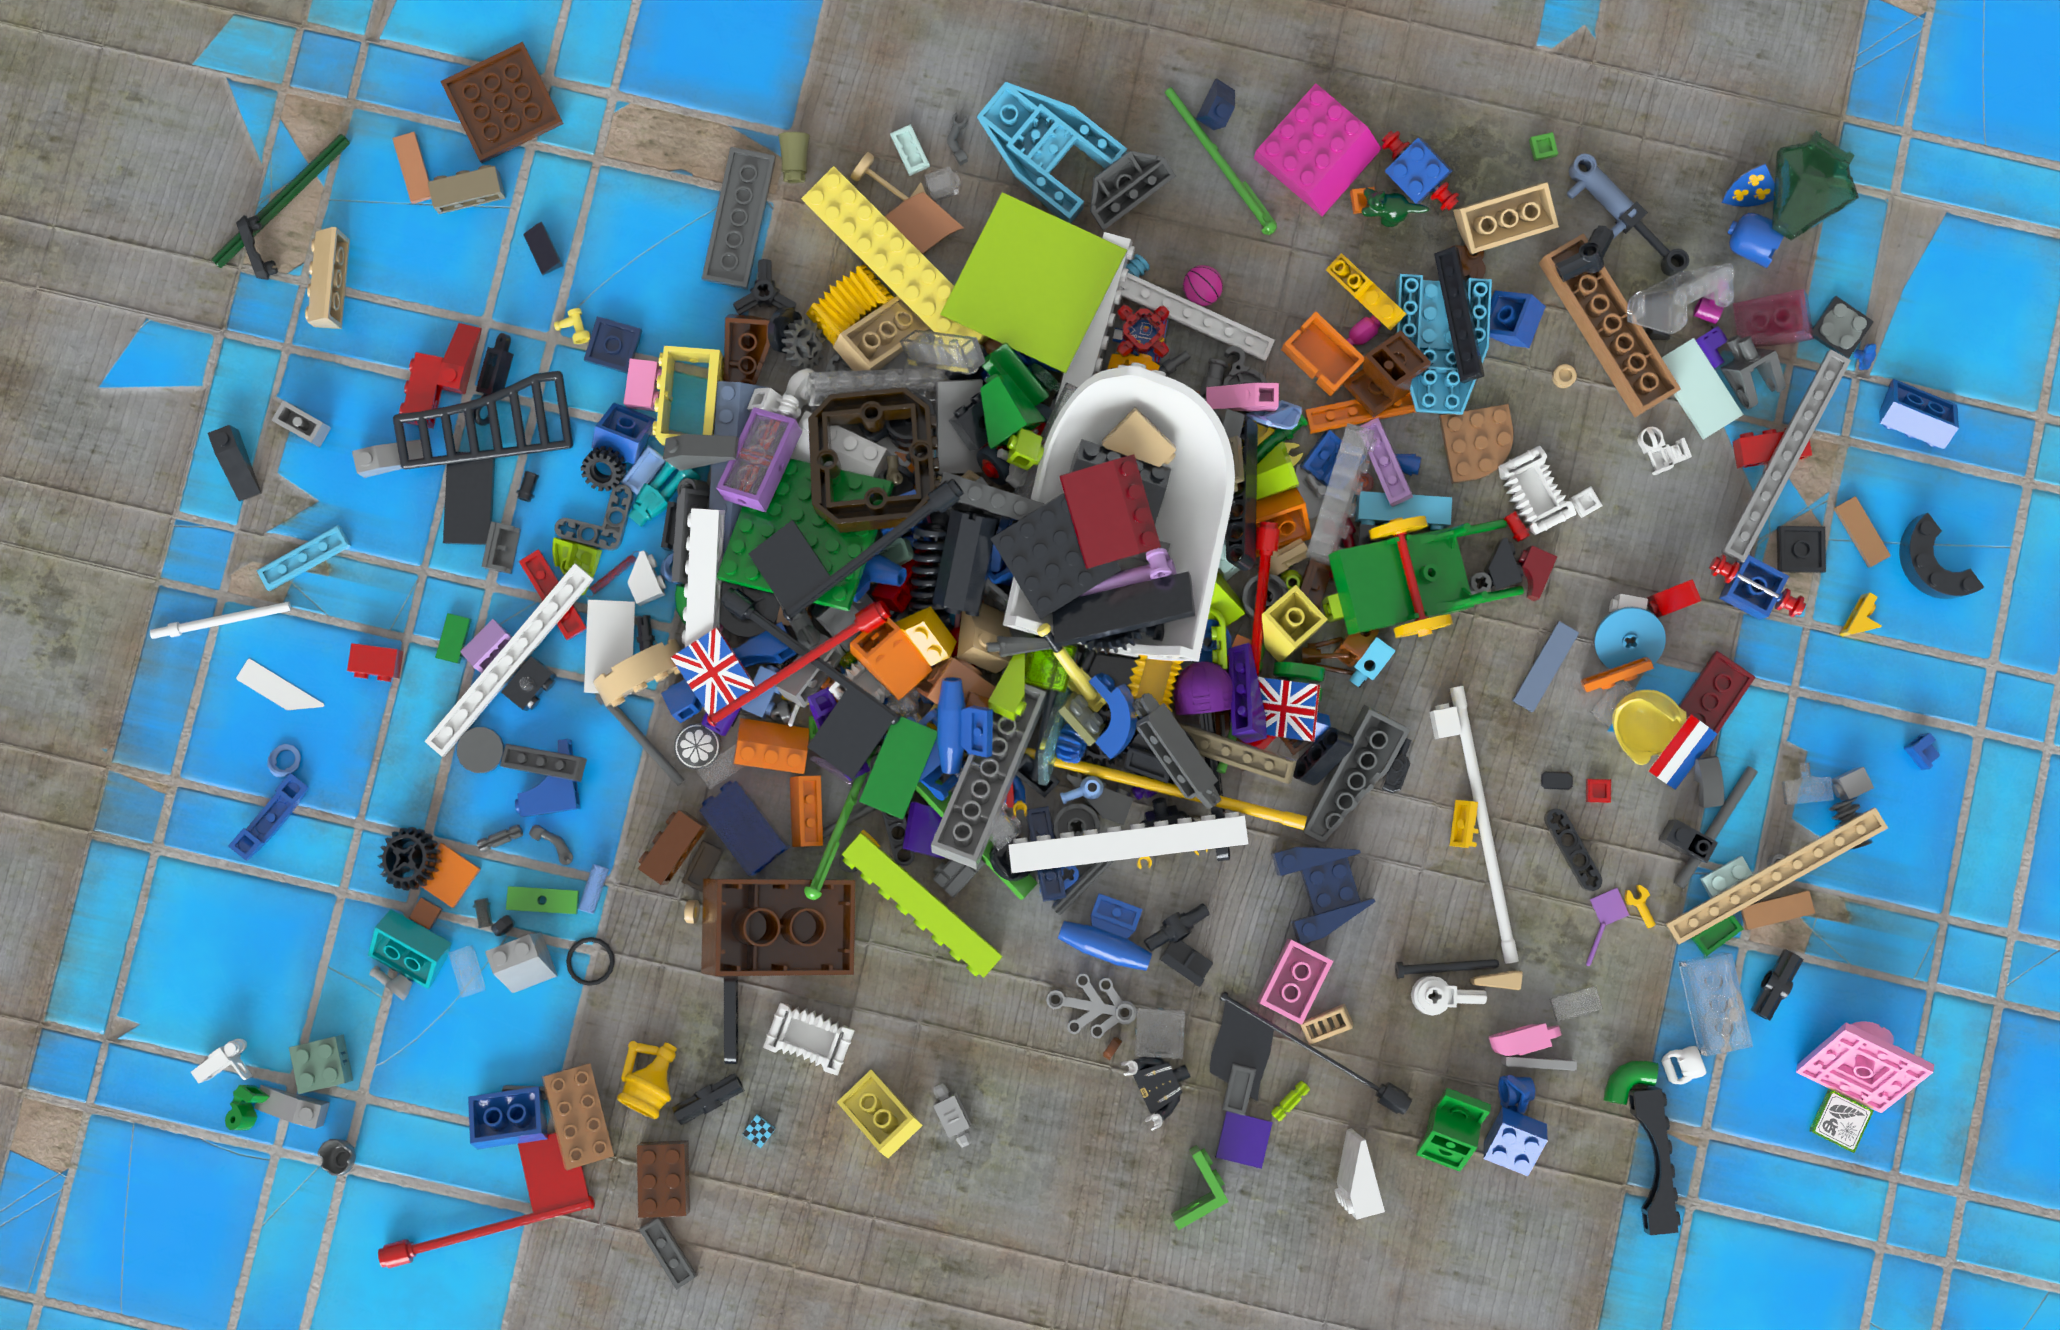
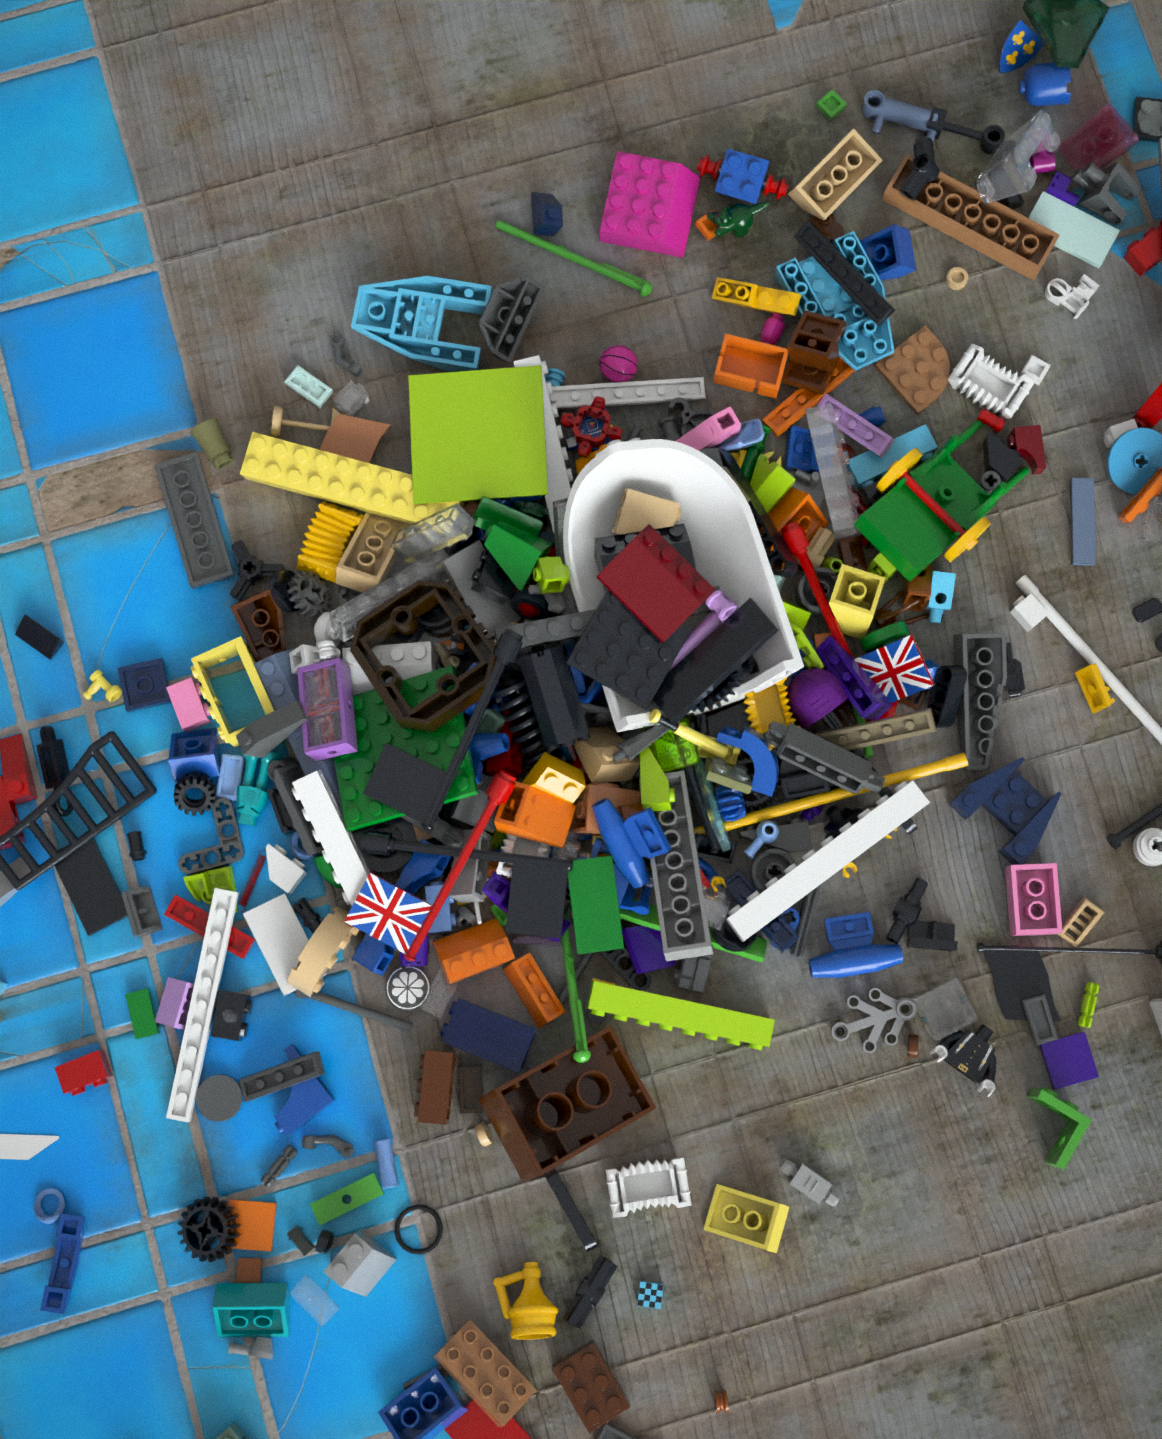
camera: 25 degrees left, 5 degrees down
none -> dark orange bush [714,1390,729,1413]

